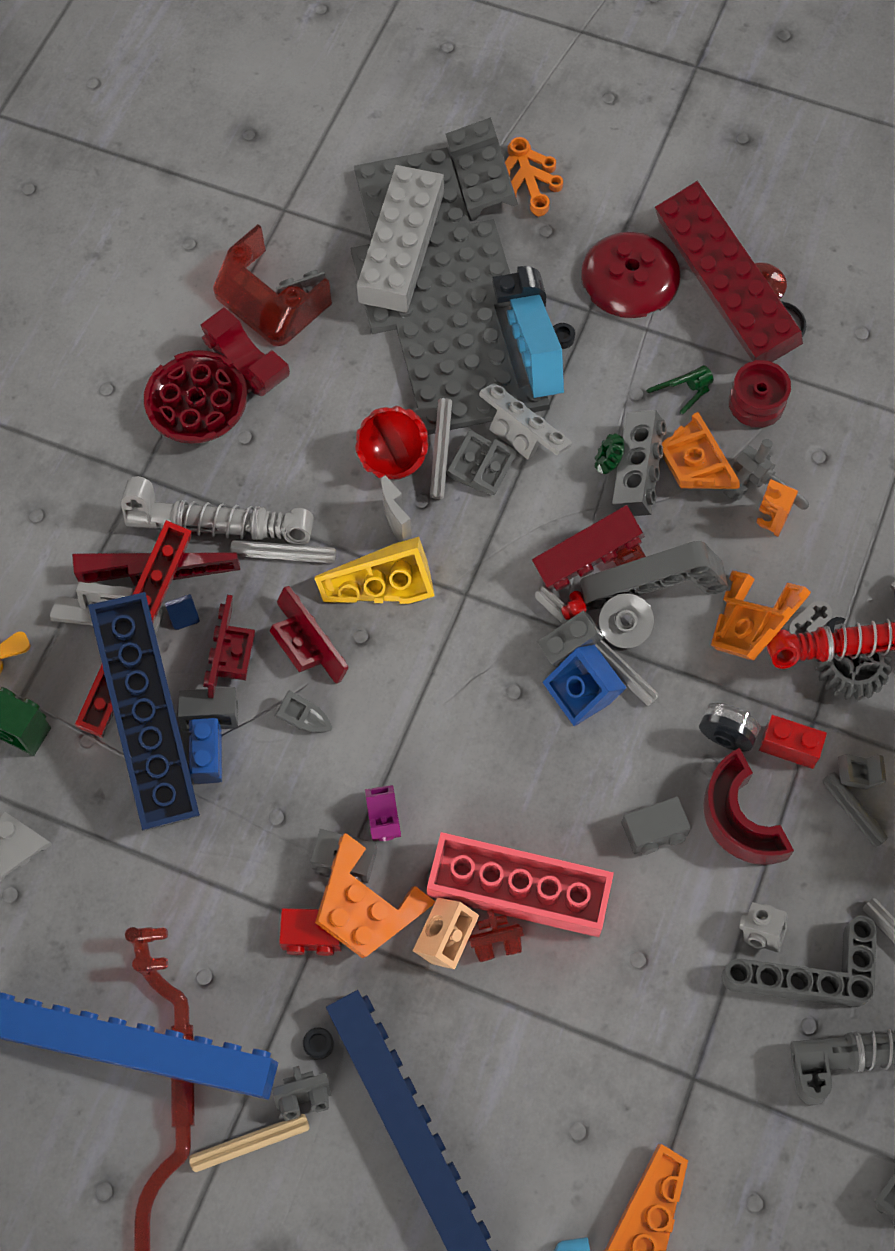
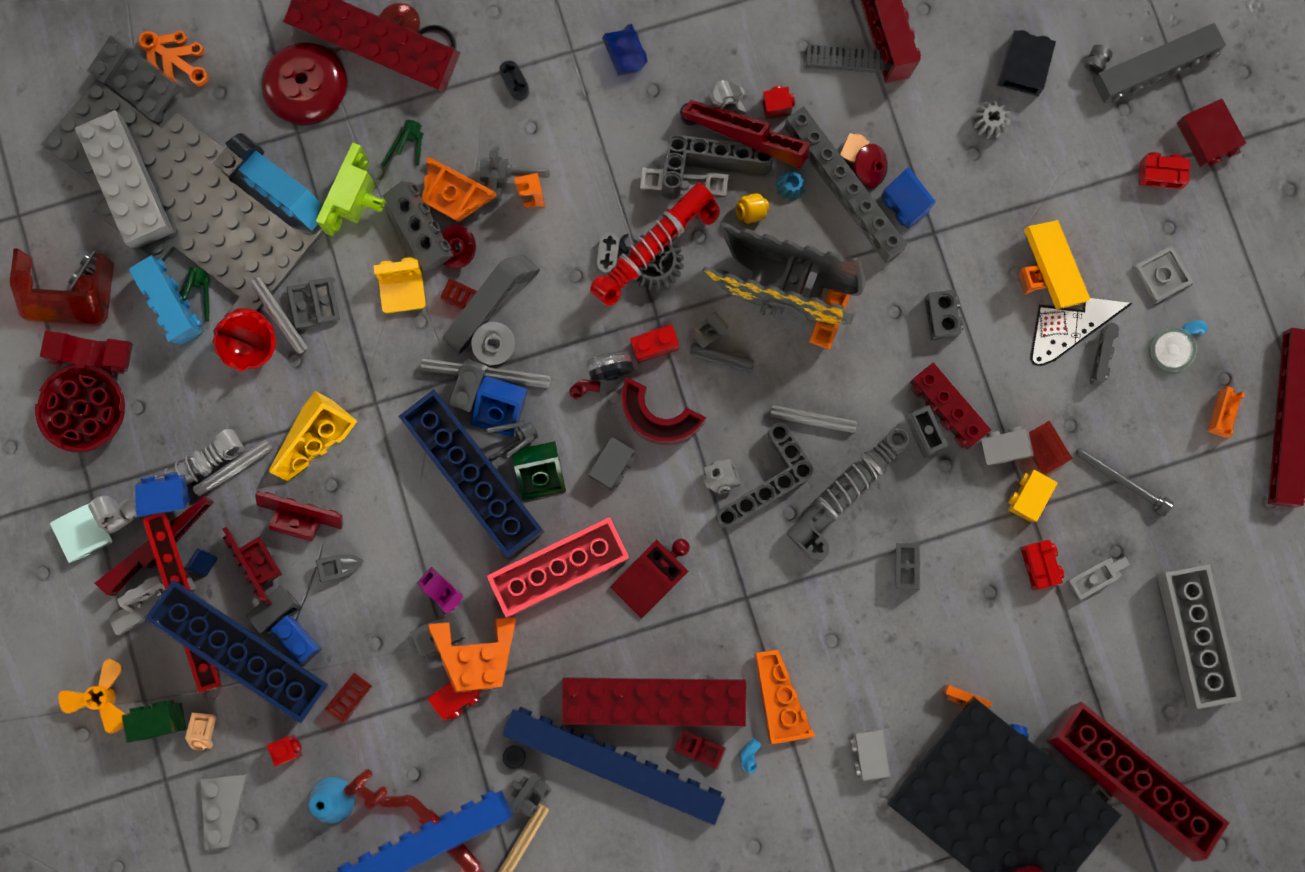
camera: 40 degrees left, 15 degrees up
light grey slope [381,475,412,542] -> none
light nougat brick [413,898,479,970] -> none
clear red hips [468,909,524,962] -> none
light grey bracket [479,383,572,459] -> none
dark red brick [532,505,645,591] -> none
black tile [553,323,575,349] -> none
red arm [561,591,587,620] -> none
dark green gear [595,433,624,474] -> none
orange wing [711,570,811,661] -> none
dark red wheel [729,360,791,428] -> none
none -> light aqua slope [50,503,113,563]
none -> dark azure wedge [129,255,204,346]
none -> blue slope [135,472,190,517]
none -> dark green plant [180,267,210,322]
none -> light nougat bracket [185,713,216,751]
none -> red brick [266,735,302,767]
none -> dark azure cone [309,777,355,824]
none -> lime brick [316,143,386,236]
none -> clear red slope [325,673,372,725]
none -> yellow bracket [373,258,426,314]
none -> dark blue brick [398,389,544,559]
none -> dark red dish [441,225,476,269]
none -> dark grey plant [486,420,538,460]
none -> black beam [499,61,529,101]
none -> dark green slope [512,441,566,501]
none -> dark red brick [562,677,746,727]
none -> dark red arm [569,379,601,400]
none -> dark red slope [610,538,690,619]
none -> dark red slope [674,729,727,769]

